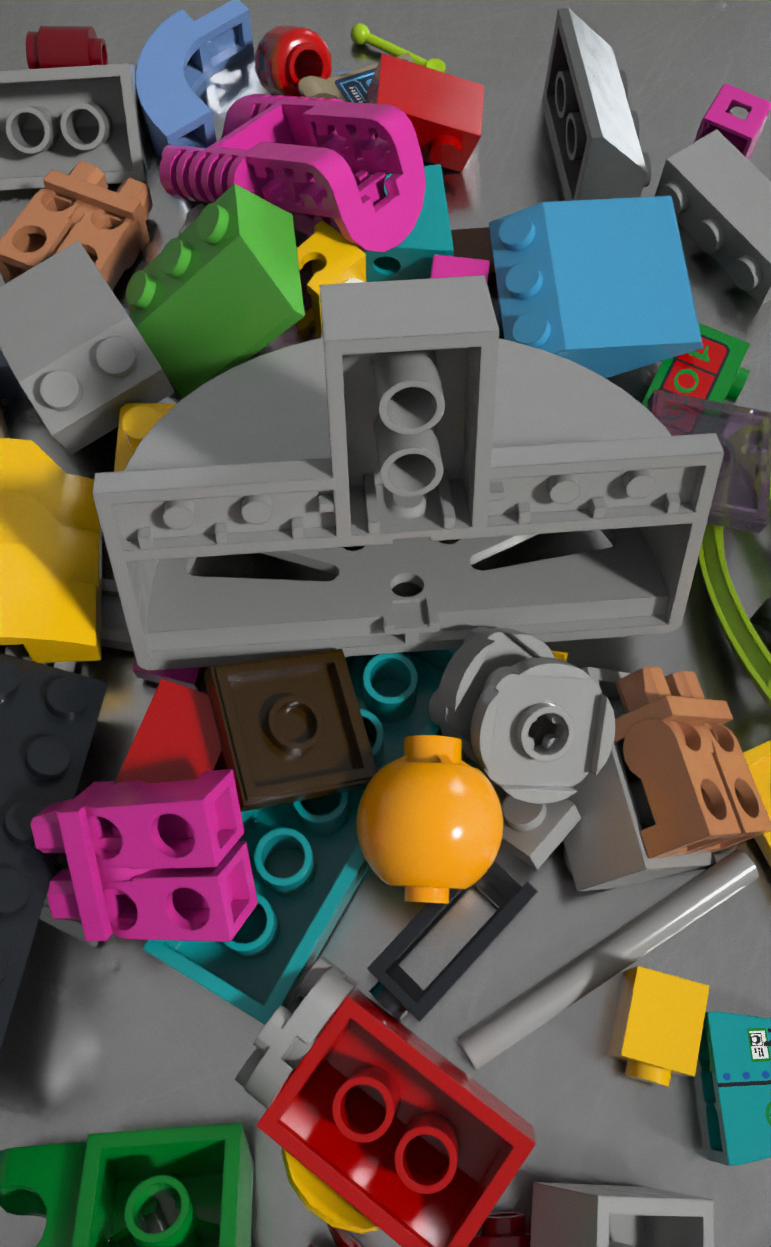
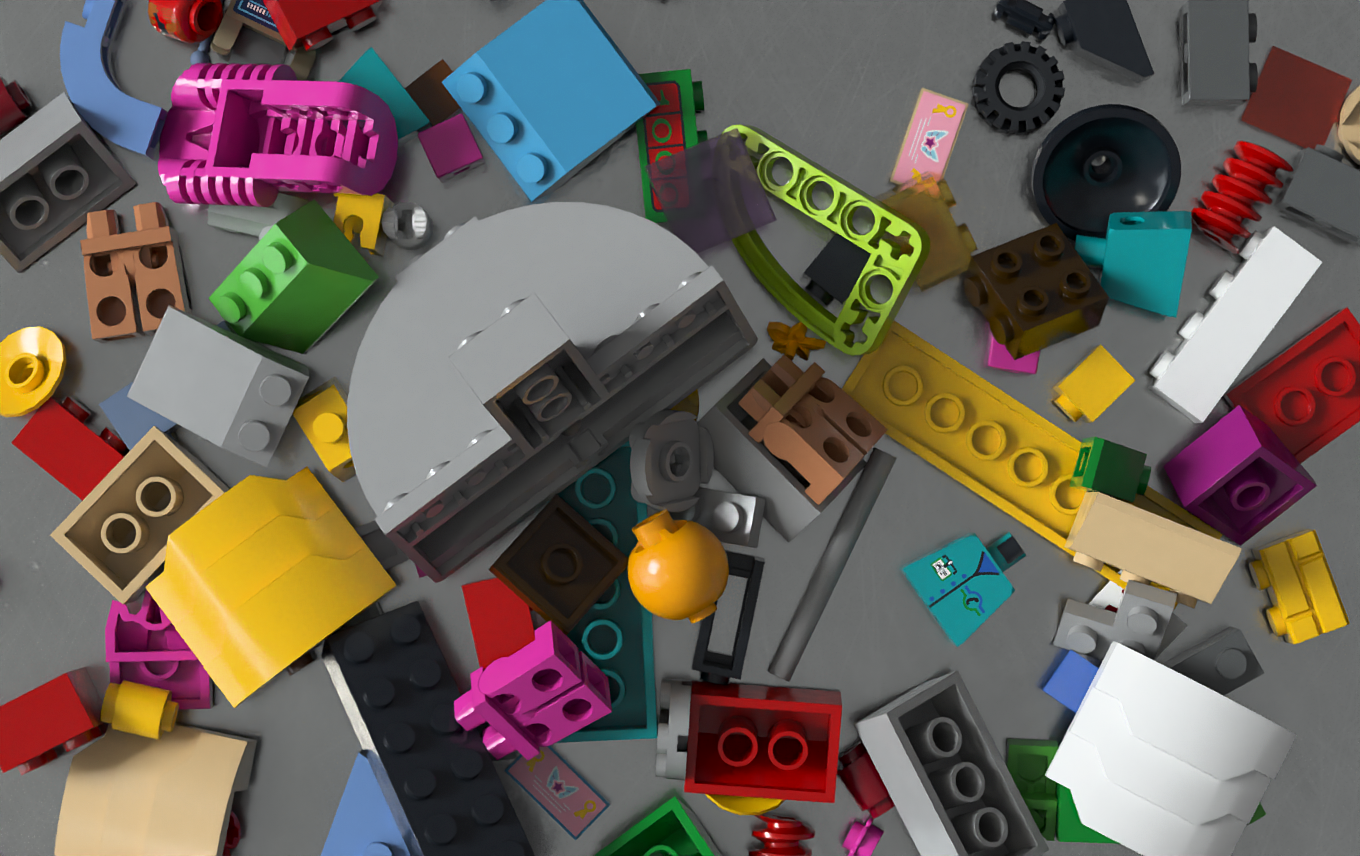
camera: 25 degrees left, 20 degrees up
light grey plate [470,657,615,804] -> none
yellow brick [607,966,710,1087] -> none
none -> bright pink tile [505,745,611,840]
none -> light orange plant [767,321,826,361]

